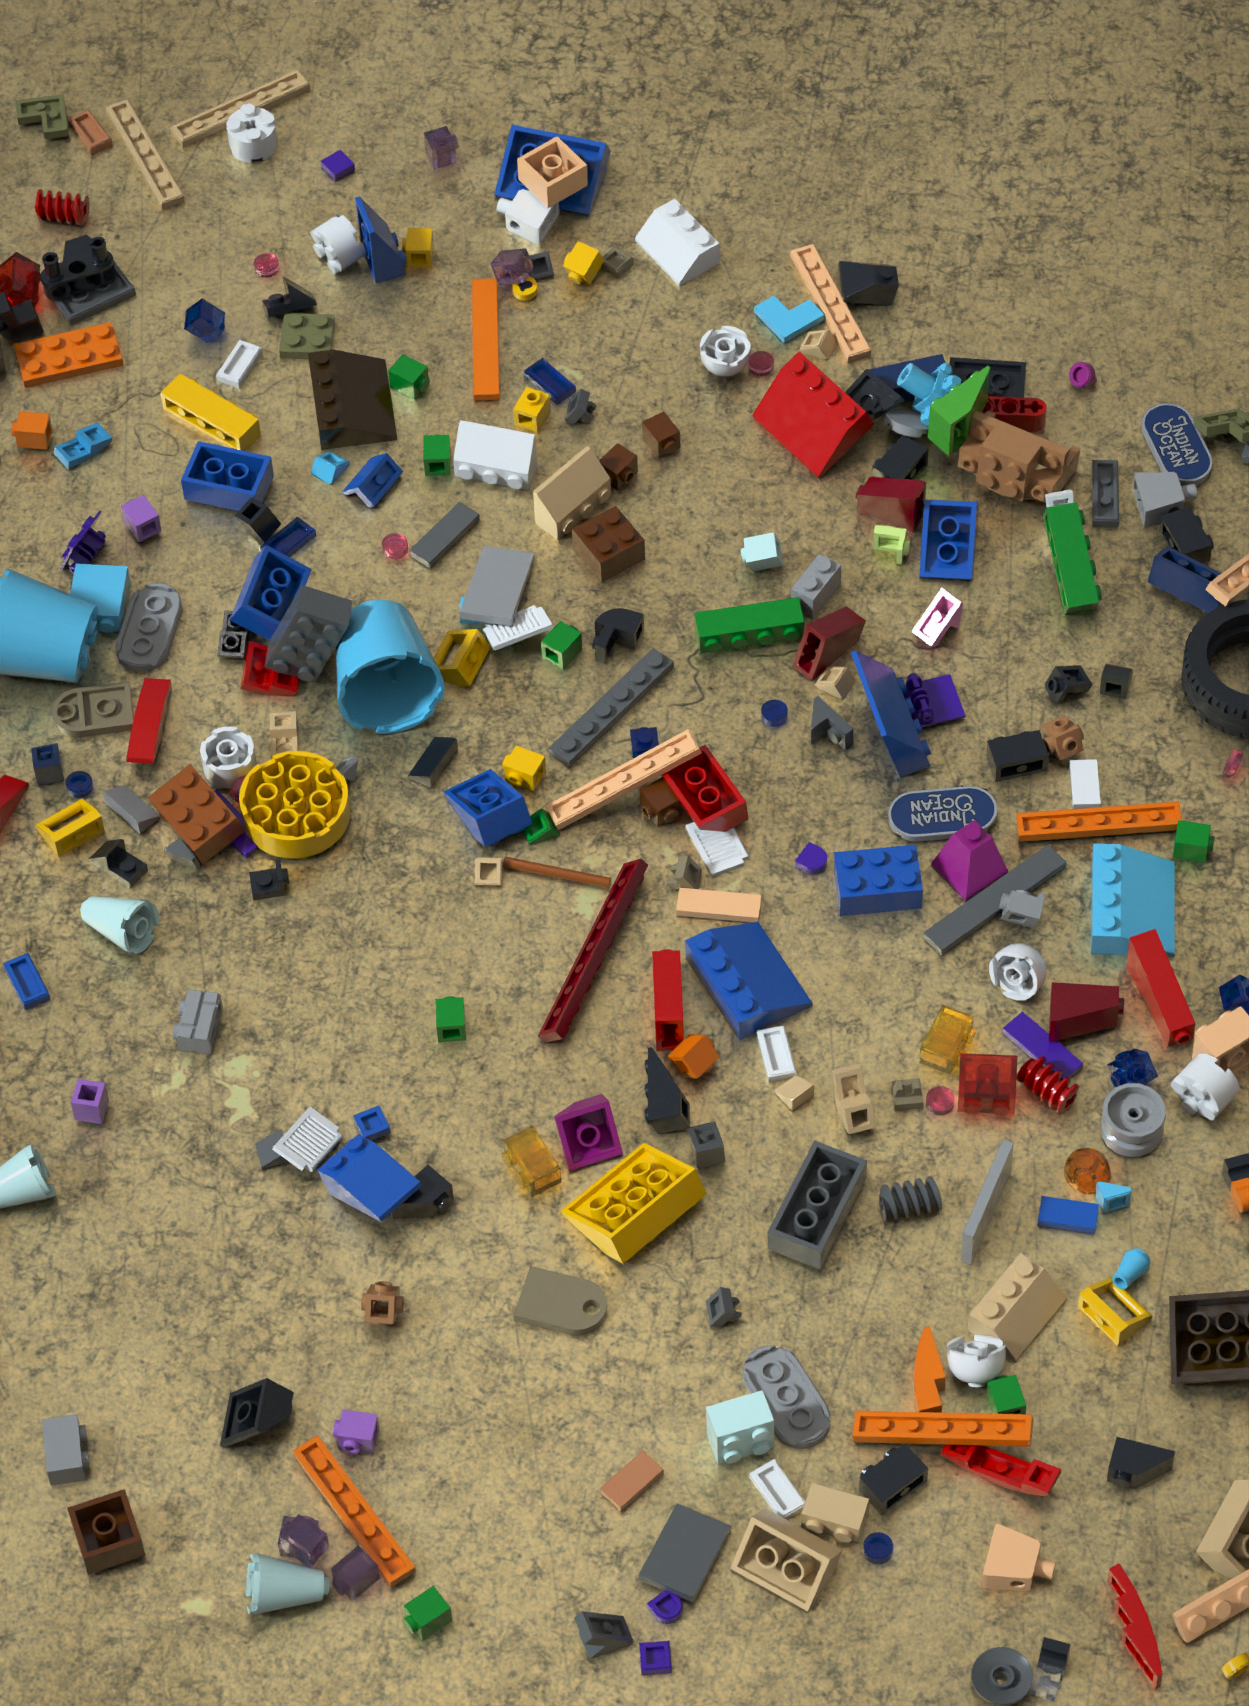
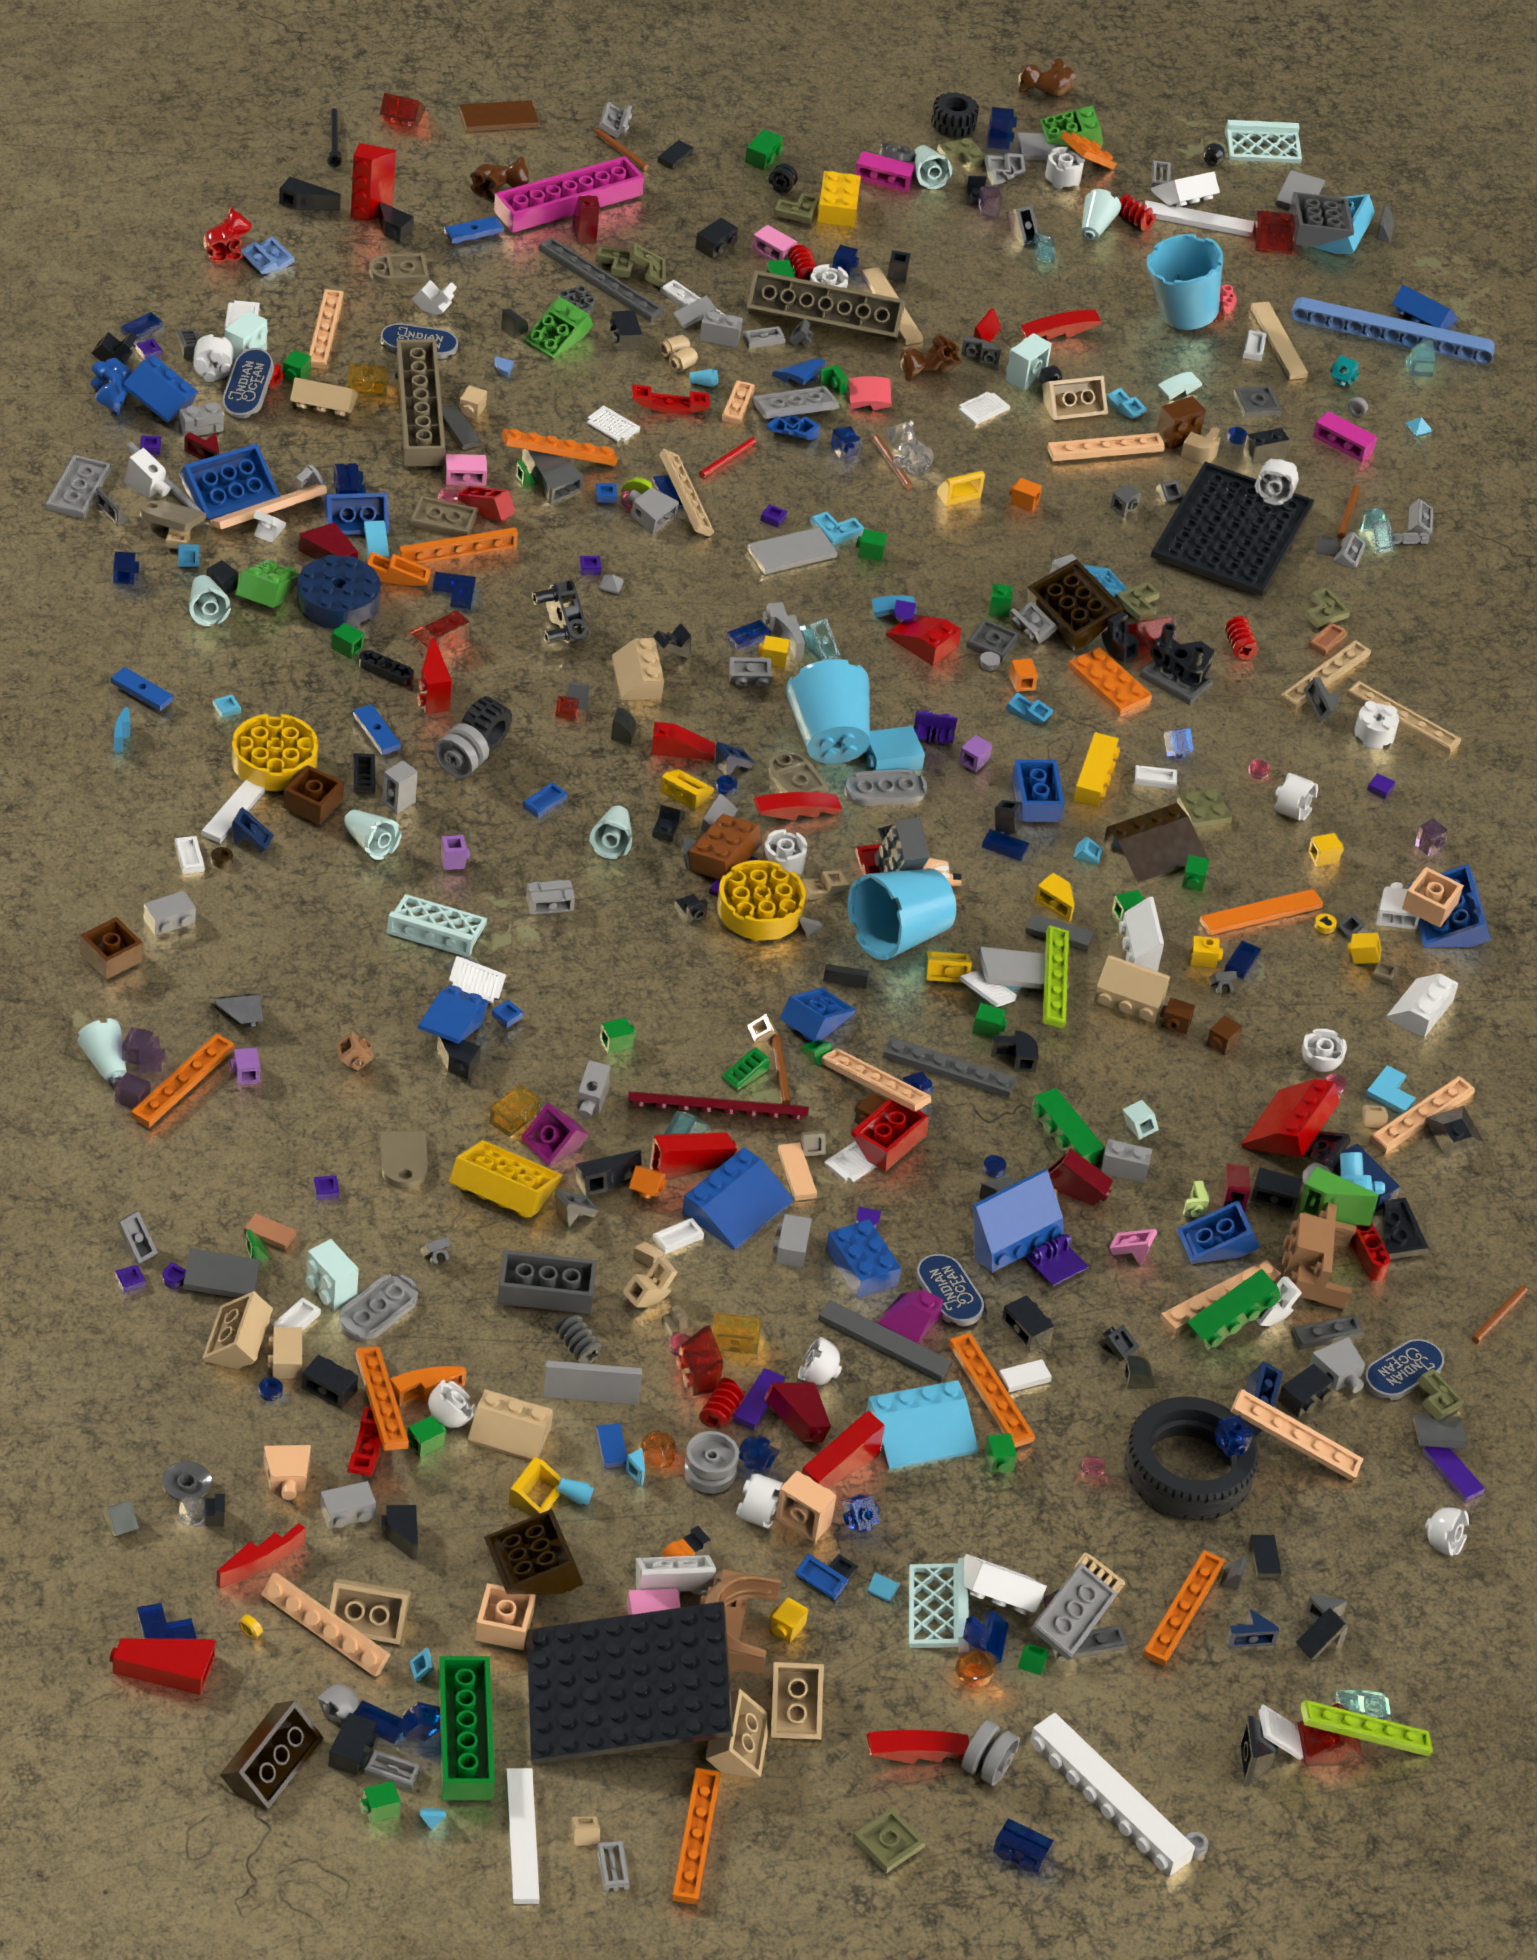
camera: 60 degrees right, 10 degrees down
blue brick [230,545,312,641] -> none
black slope [262,276,317,318] -> none
blue panel [342,453,403,508] -> none
blue slope [355,196,406,283] -> none
clear pink tile [382,533,408,559] -> none
green brick [403,1585,453,1641] -> none
brick [490,248,534,285] -> none
yellow brick [502,745,546,792] -> none
reddish brown brick [572,506,645,582] -> none
light grey brick [999,890,1045,928] -> none
medium nougat brick [1041,715,1084,760] -> none
magenta tile [1069,362,1097,388] -> none
none -> green slope [246,1229,269,1261]
none -> dark purple tile [313,1175,340,1200]
none -> light grey brick [320,1481,377,1529]
none -> light aqua fence [386,894,488,957]
none -> light grey torso [577,1060,610,1119]
none -> clear light blue slope [664,1111,711,1135]
none -> green slope [721,1047,770,1091]
none -> light grey brick [773,1214,812,1268]
none -> yellow slope [1035,873,1075,922]
none -> lime tile [1043,925,1069,1029]
none -> light nougat plate [1160,1259,1281,1335]
none -> dark grey slope [1303,677,1341,723]
none -> dark orange bar [1471,1285,1528,1344]

